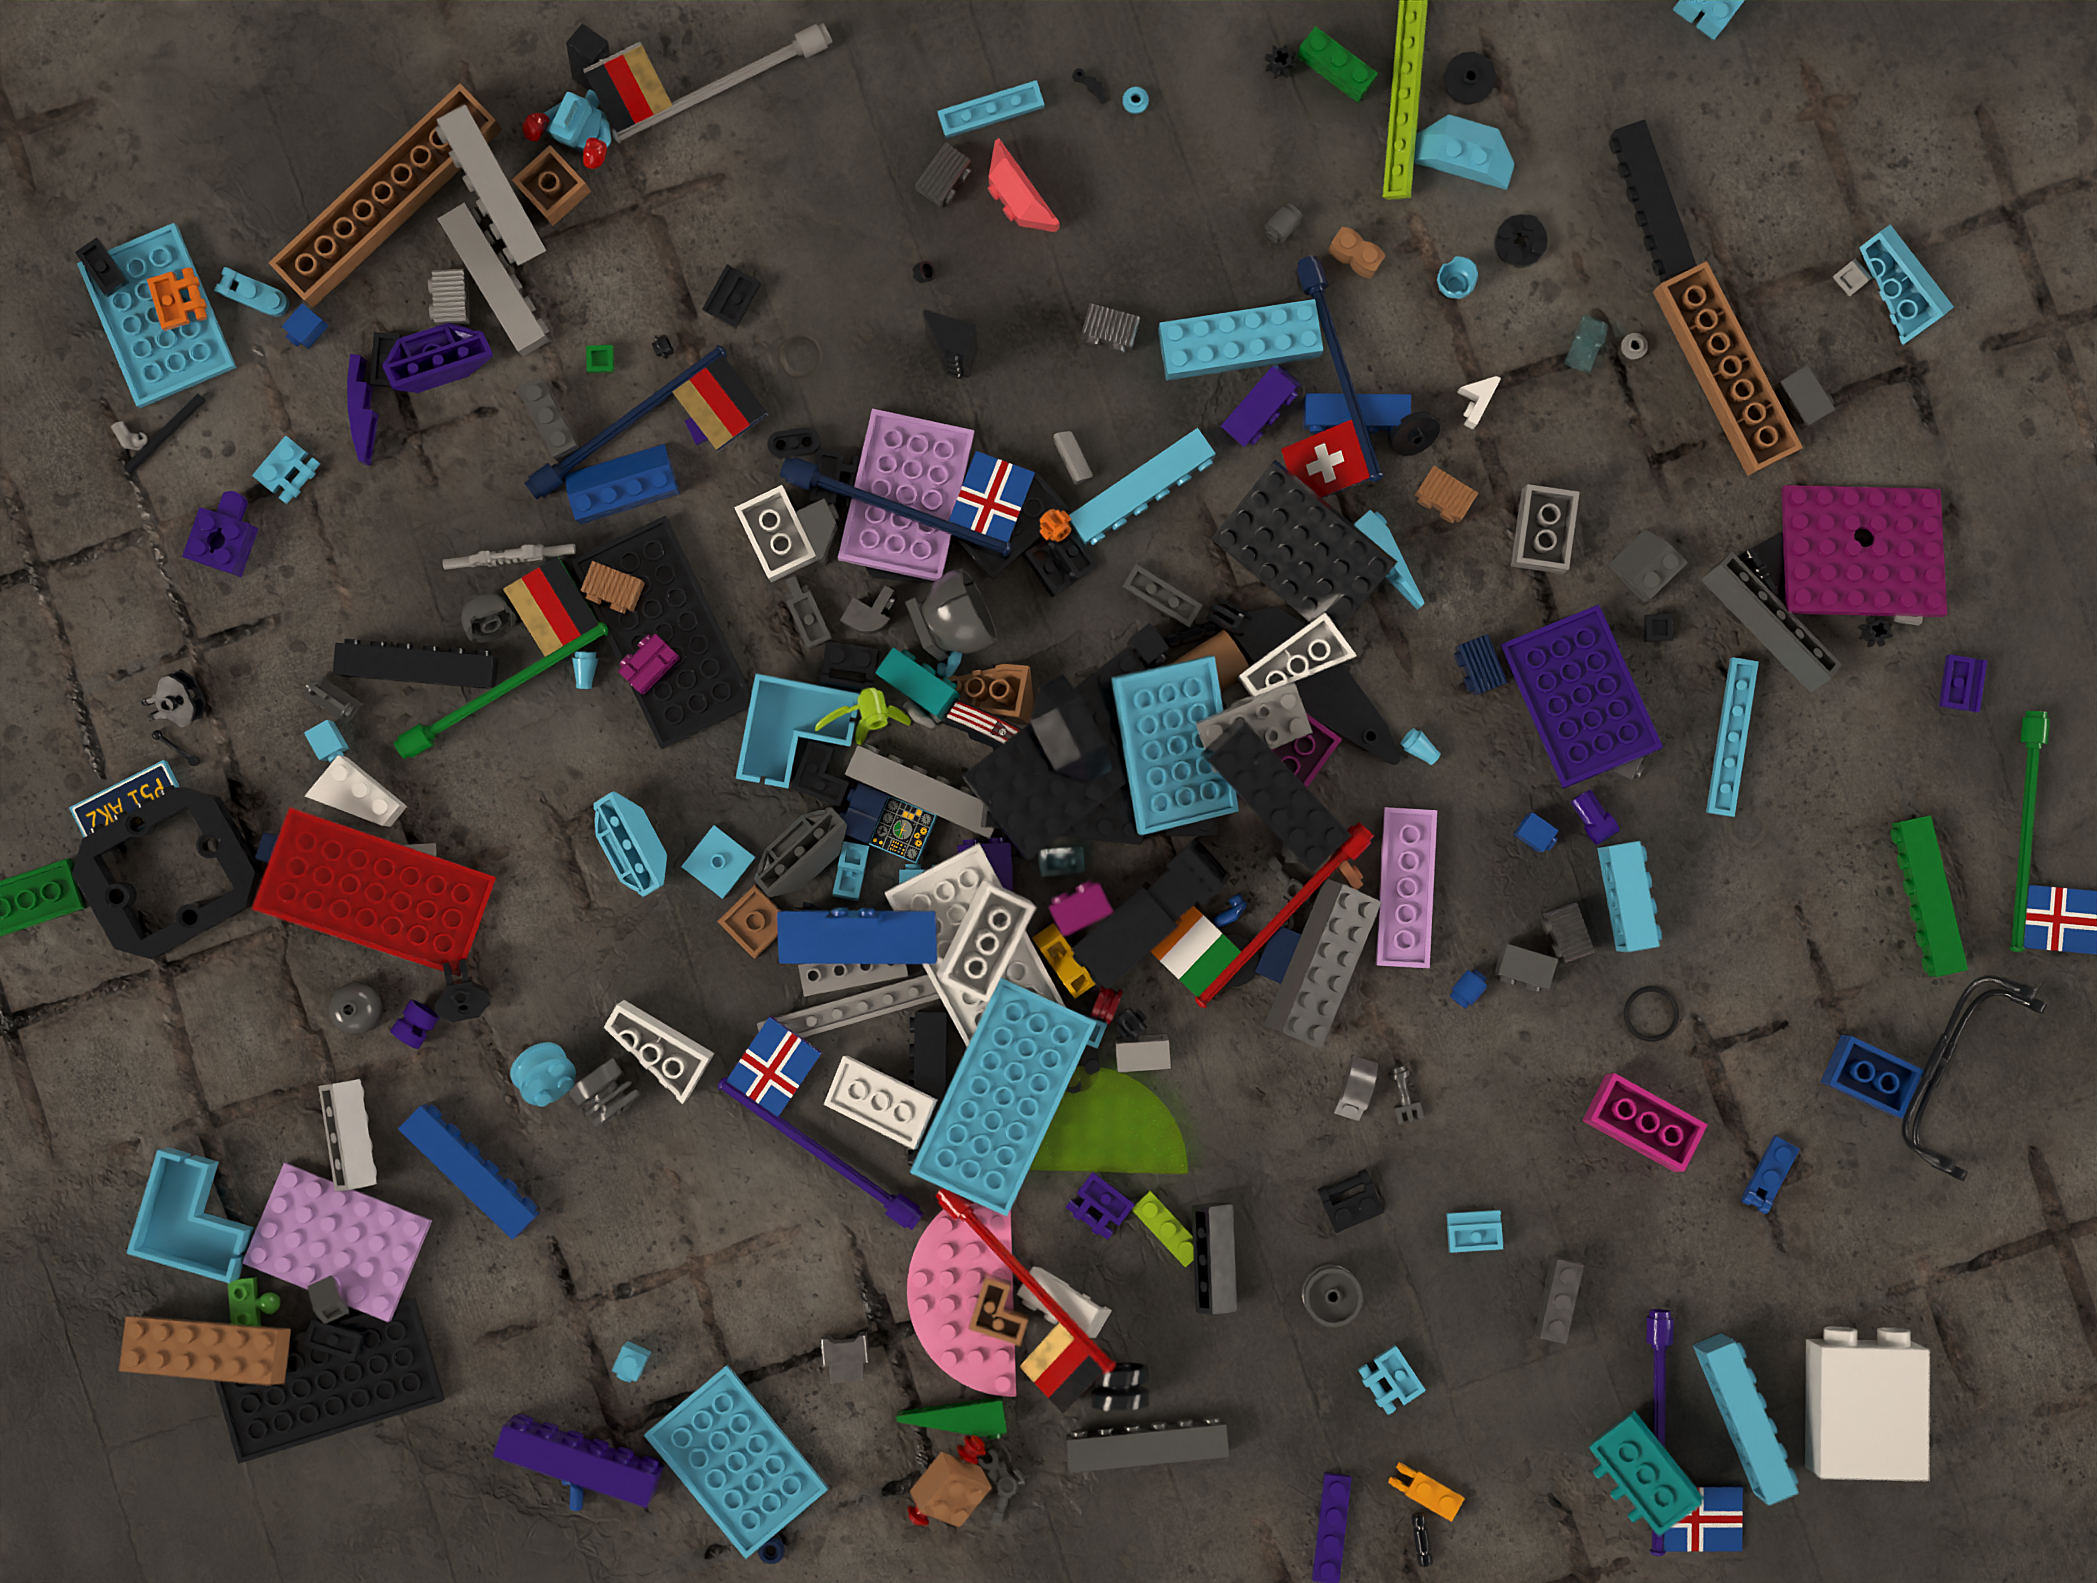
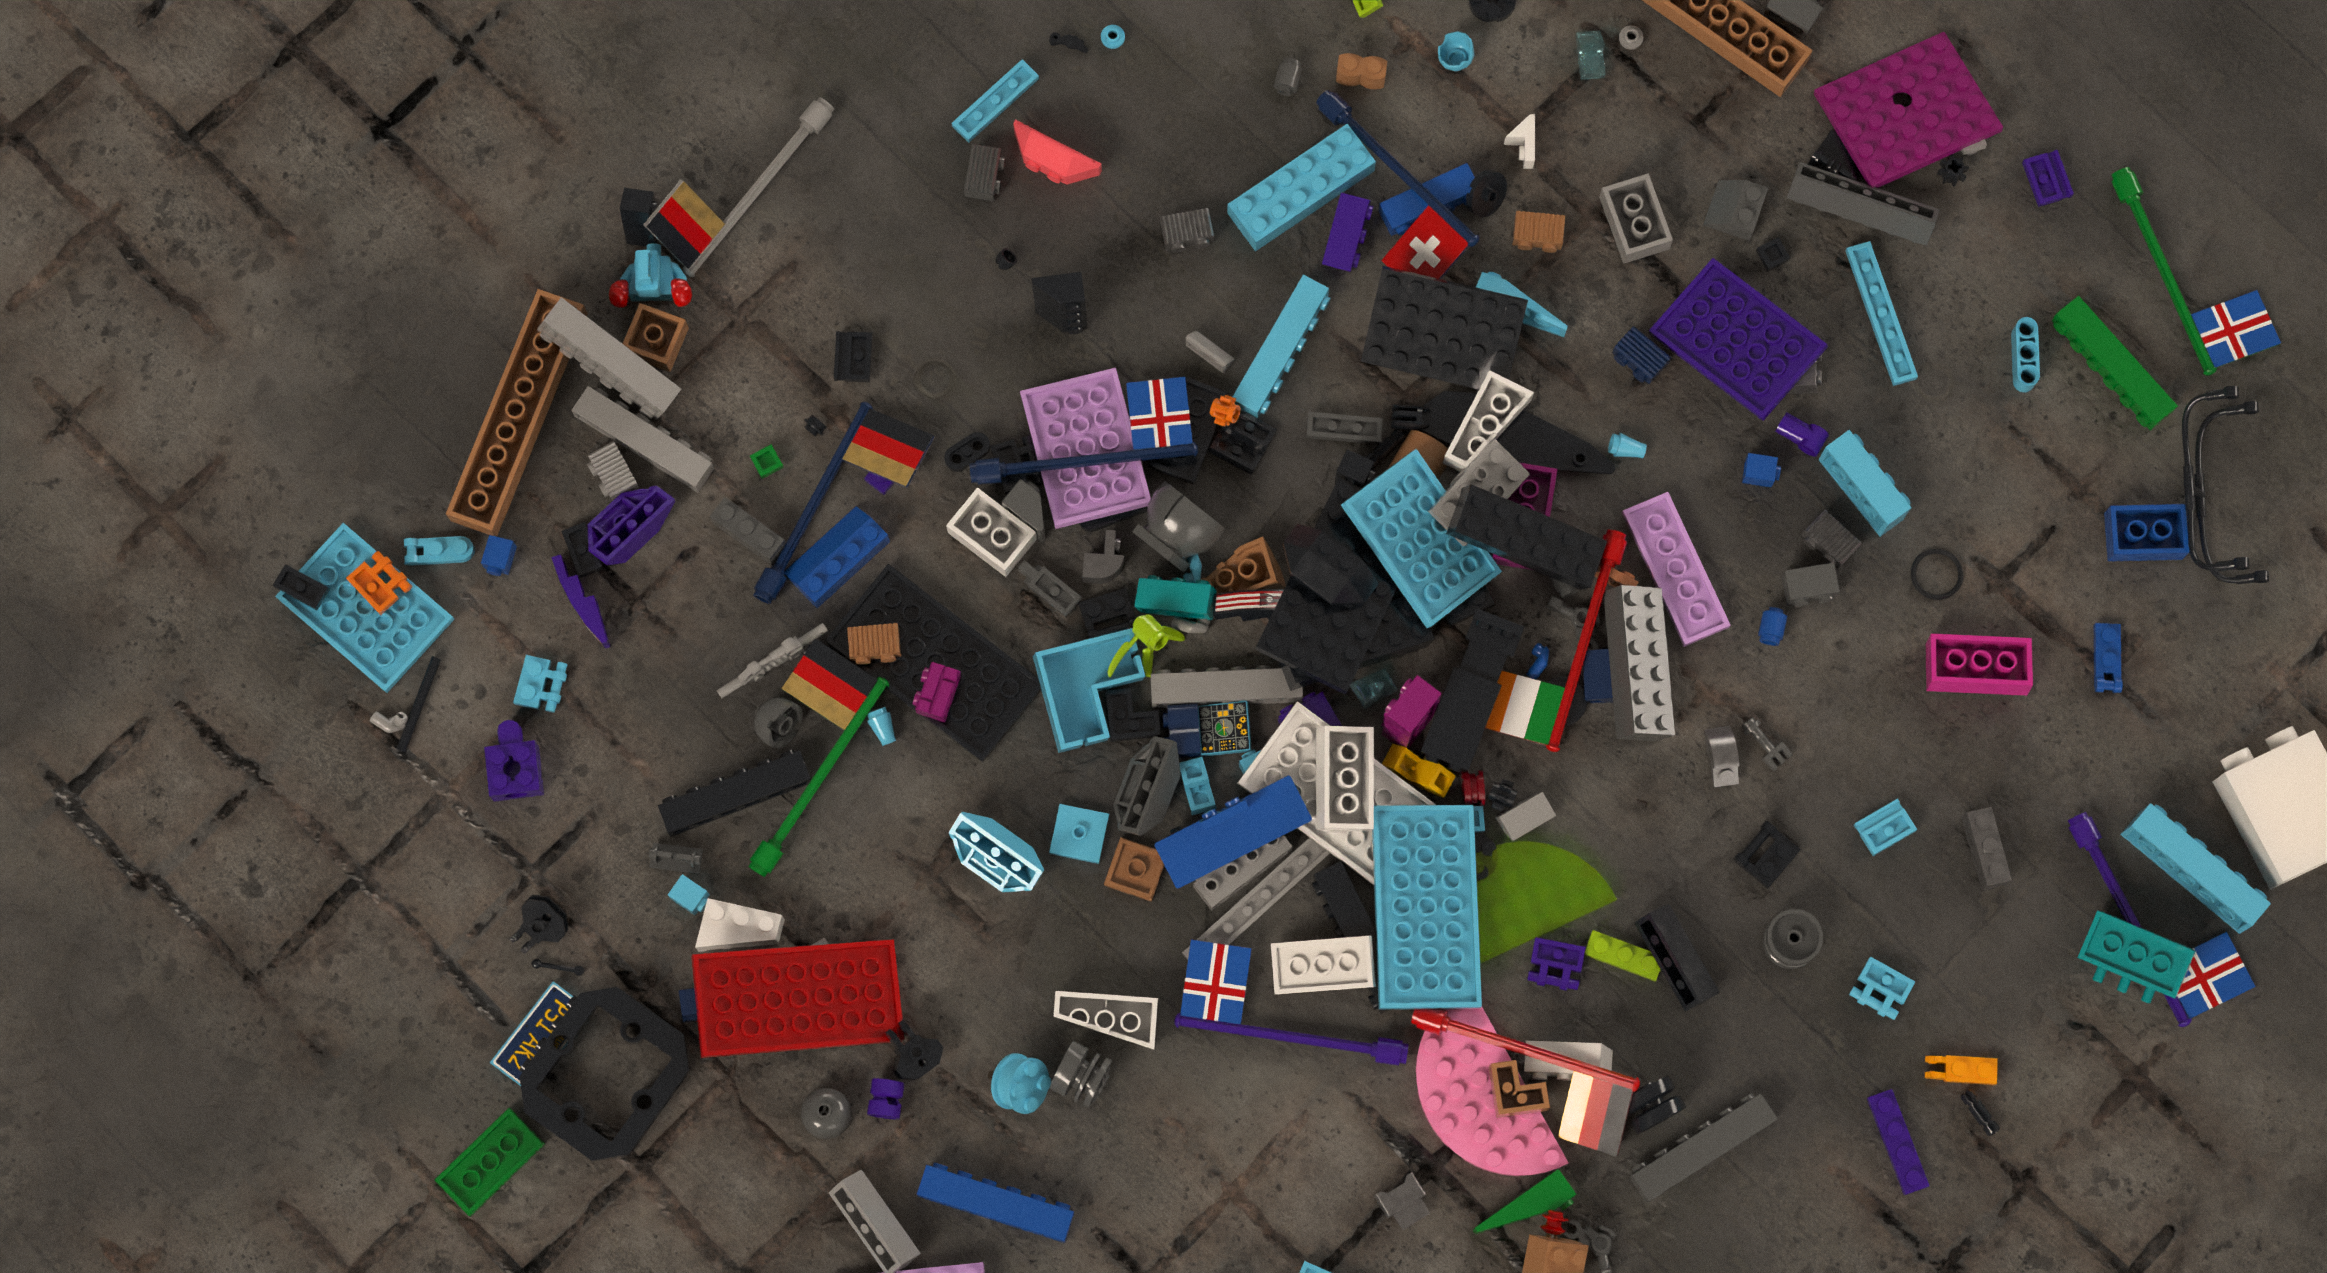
camera: 20 degrees left, 10 degrees down
none -> medium azure beam [2011,317,2040,393]

